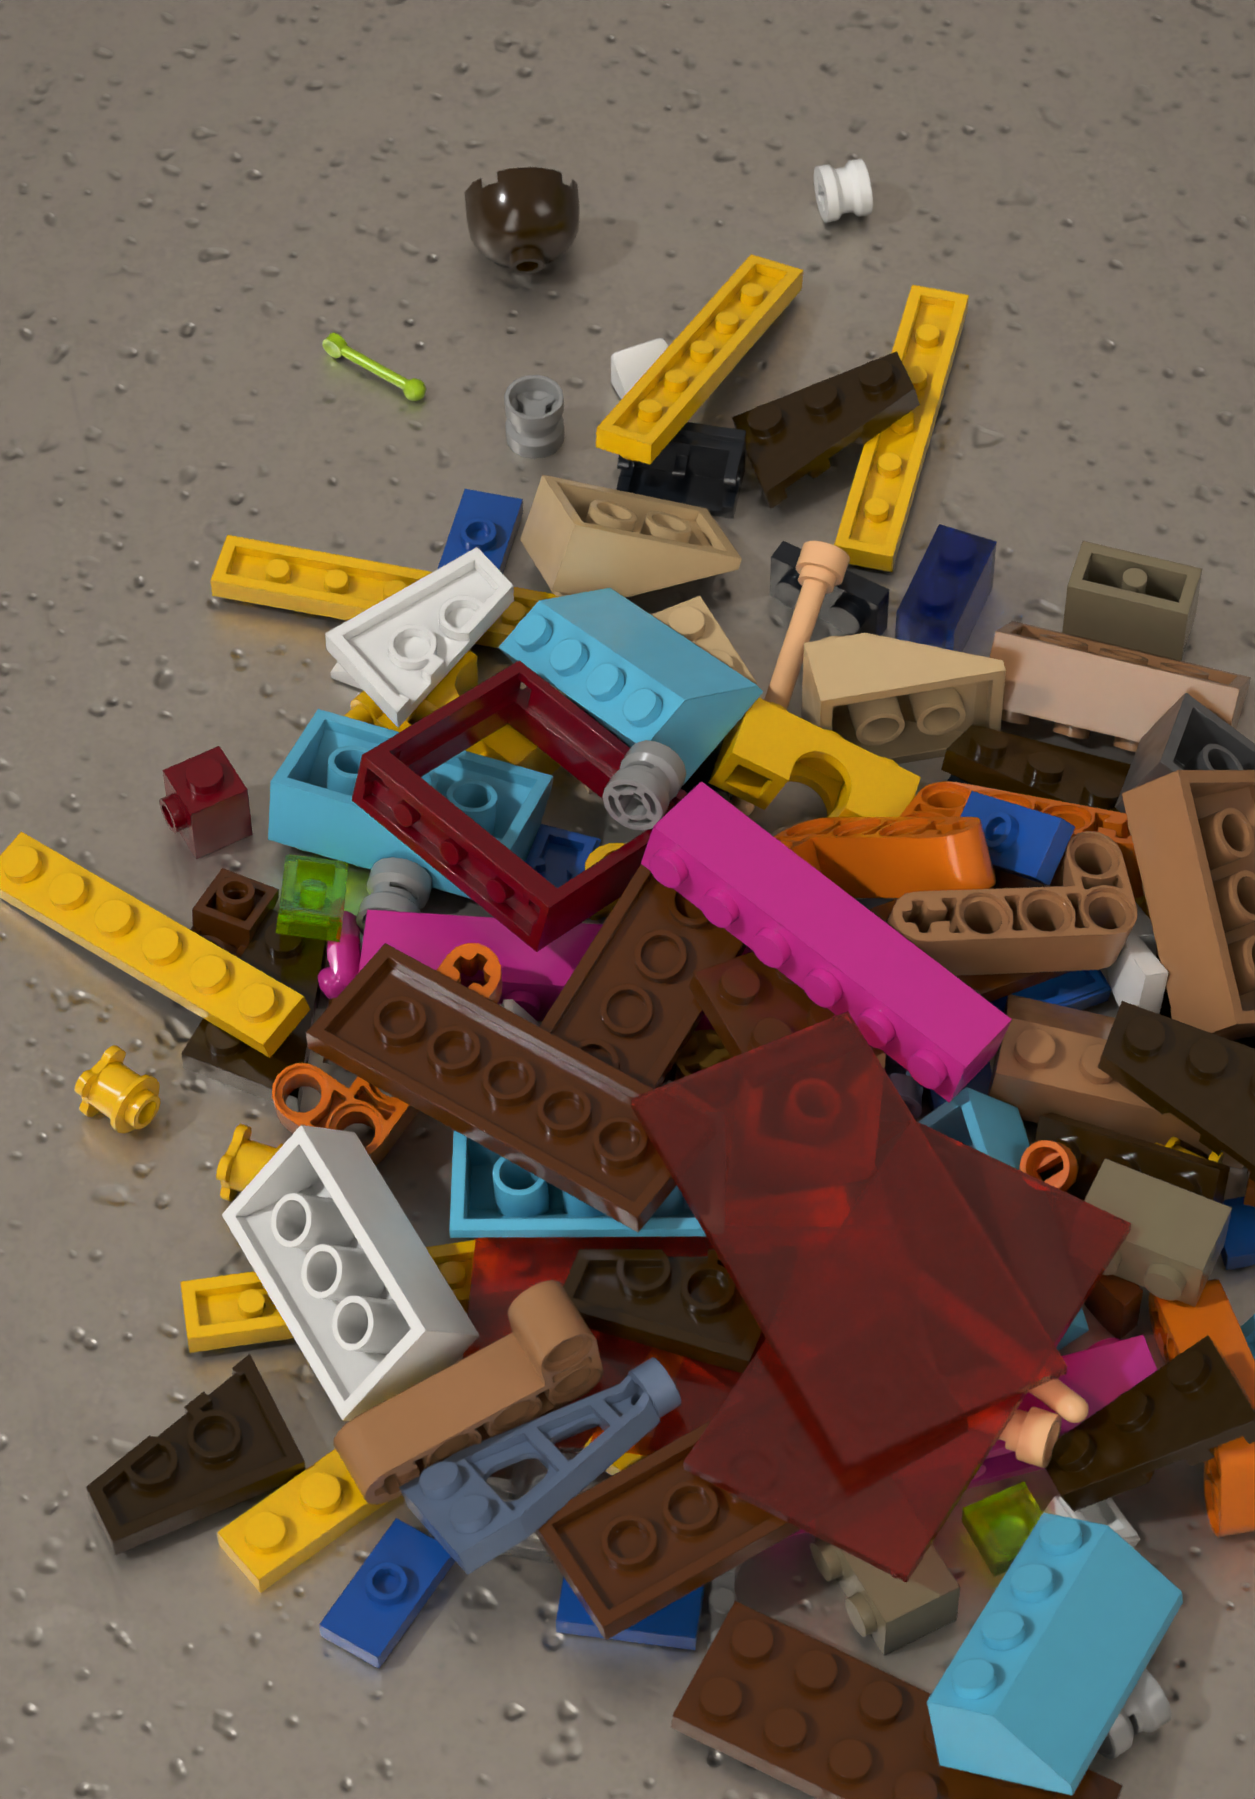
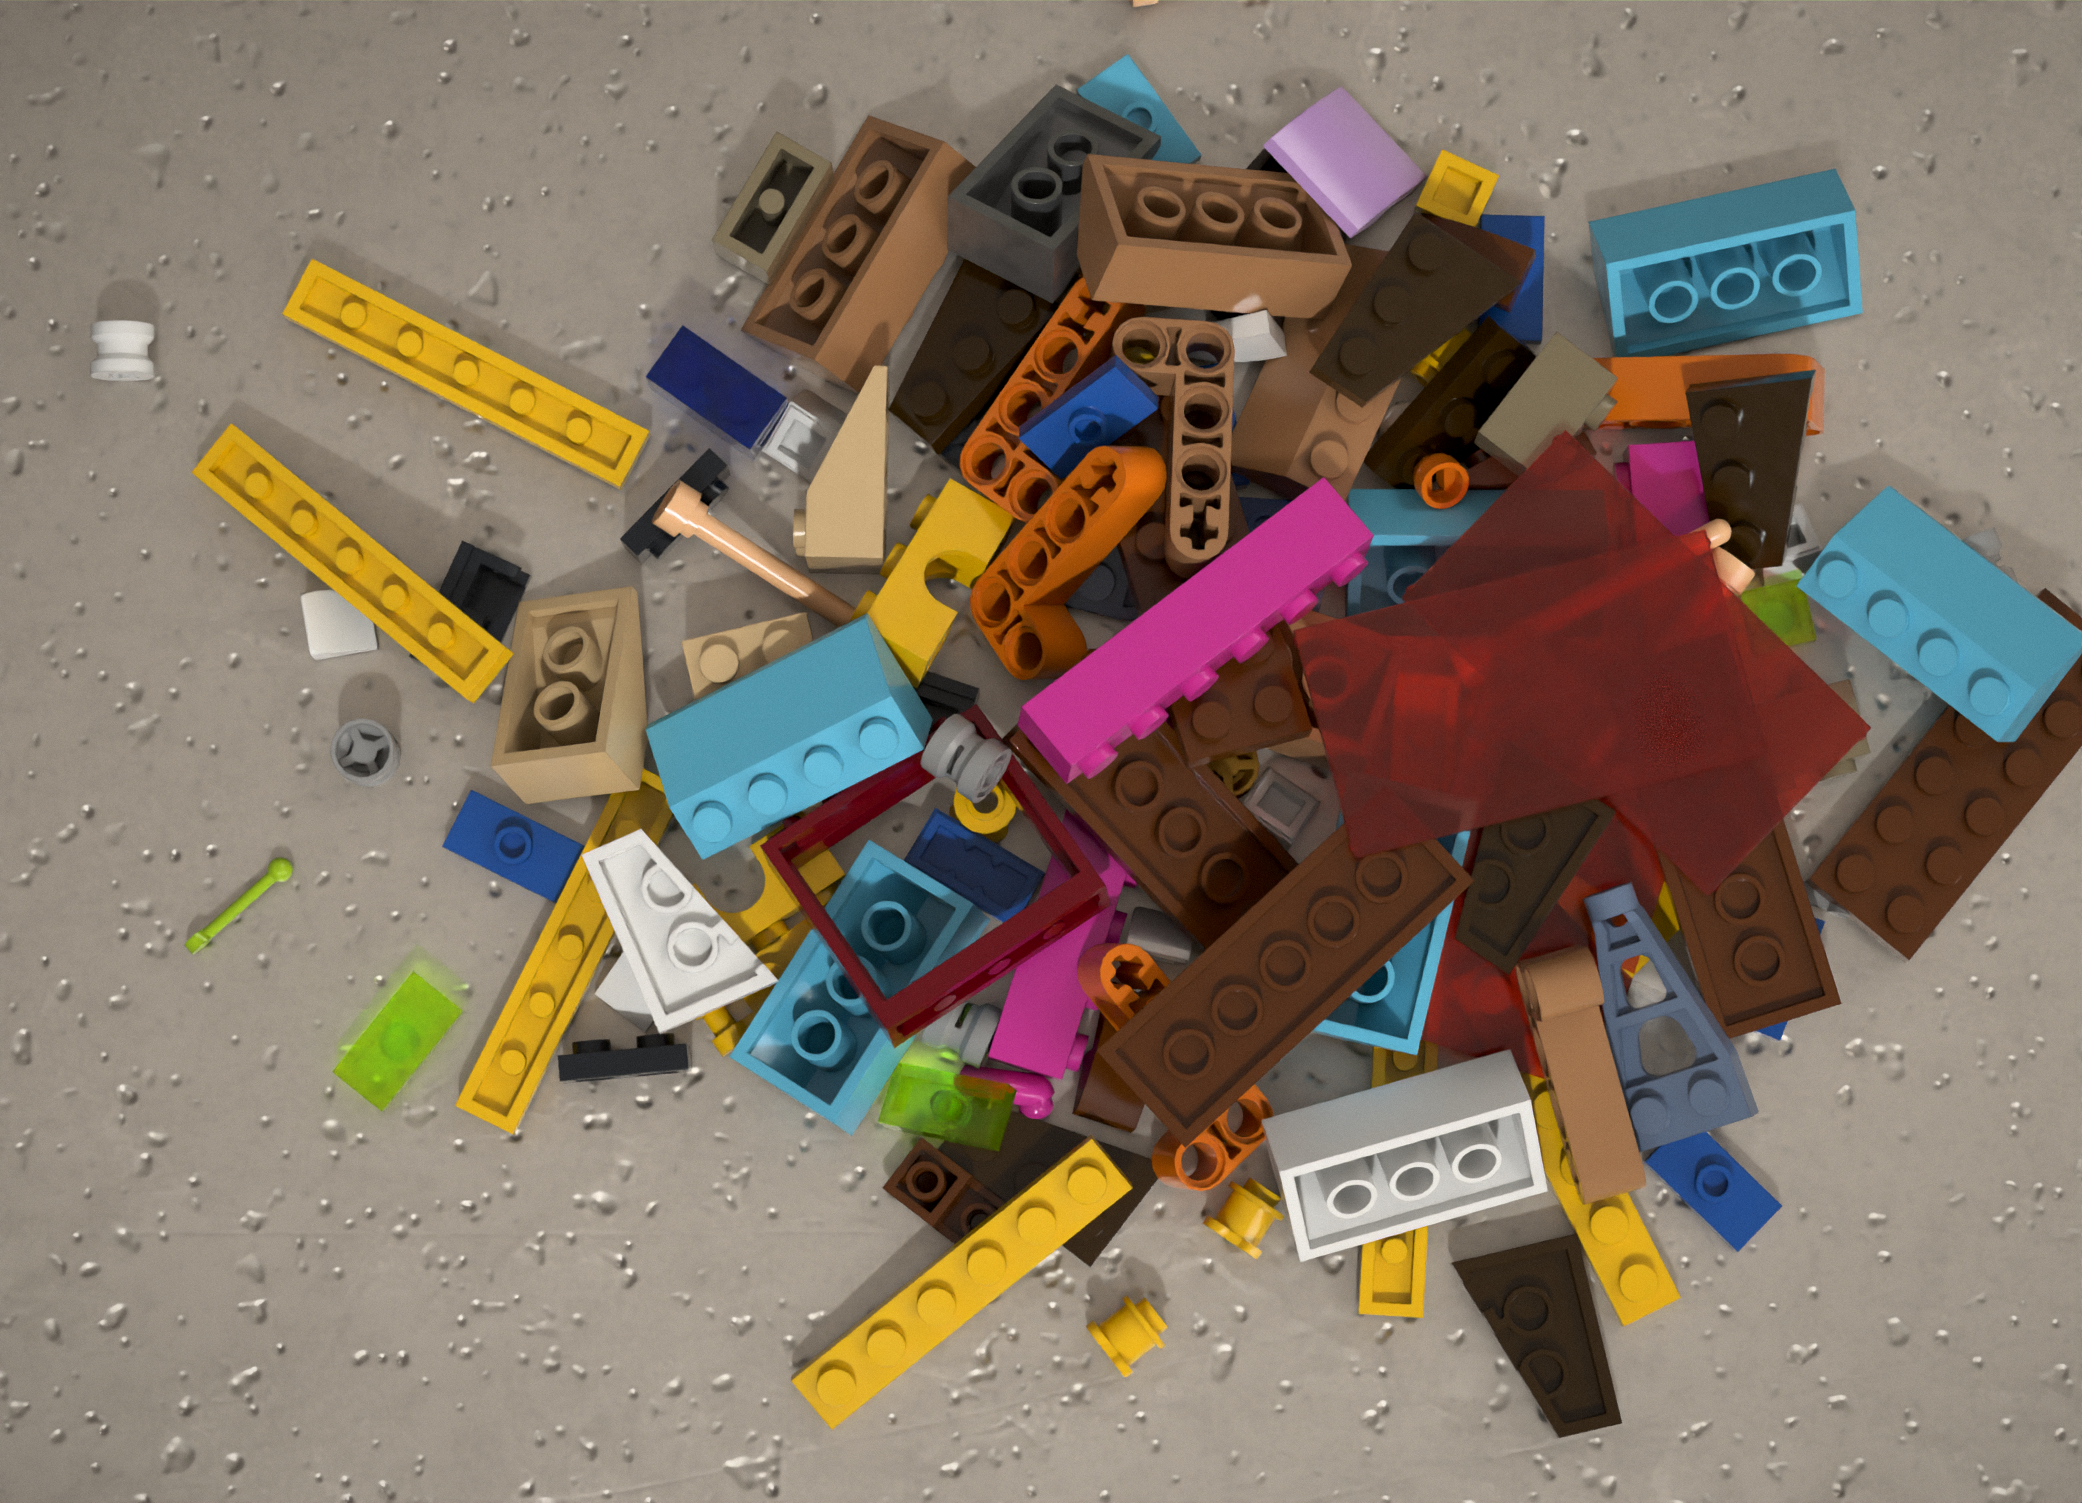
camera: 80 degrees left, 30 degrees up
dark red brick [159,746,253,860] -> none
dark brown cylinder [465,167,580,274] -> none
dark brown wing [732,351,920,509] -> none
none -> clear neon green plate [332,971,465,1112]
none -> black plate [558,1033,692,1084]

